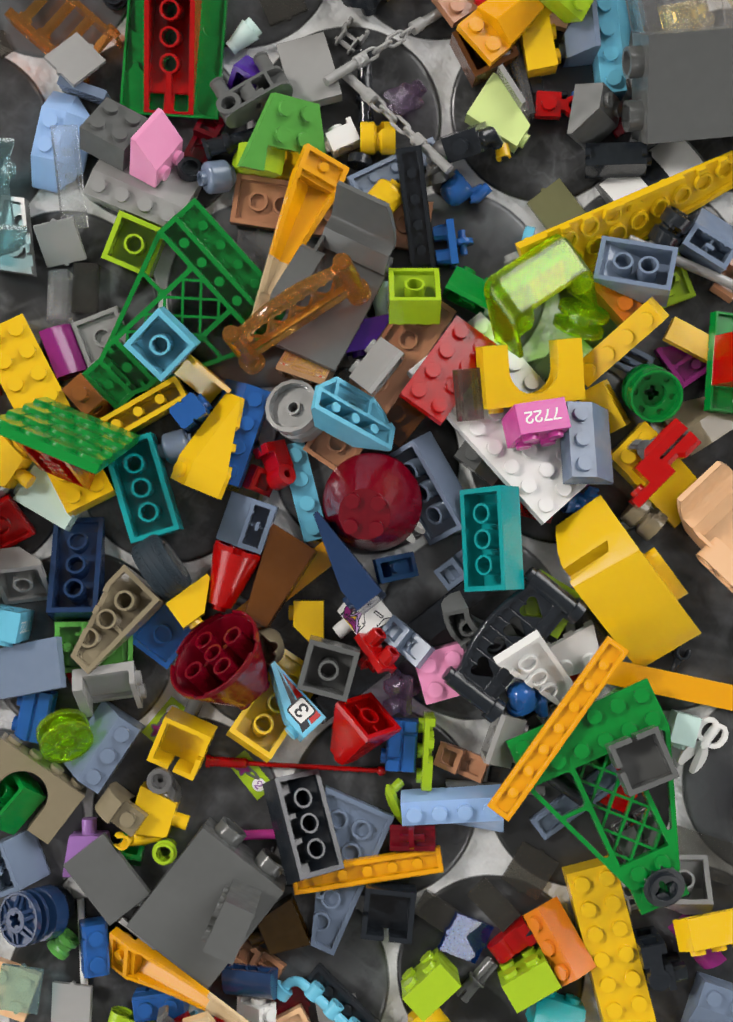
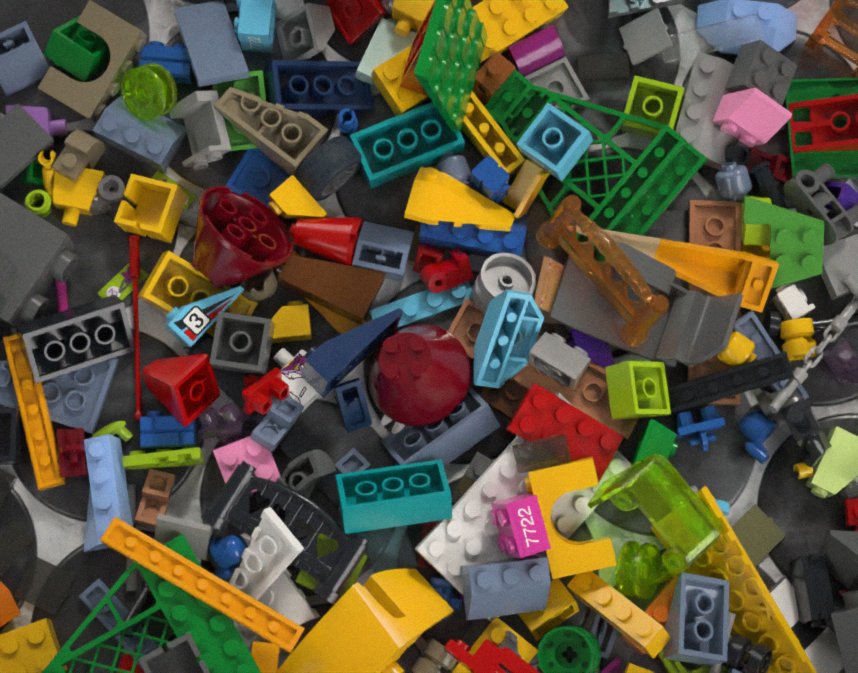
camera: 75 degrees right, 10 degrees down
light grey piece [44,32,106,88] -> none
clear brick [46,269,75,324] -> none
sand blue tile [57,76,111,105] -> none
none -> blue pin [338,108,358,140]
none -> clear light blue piece [362,525,418,574]

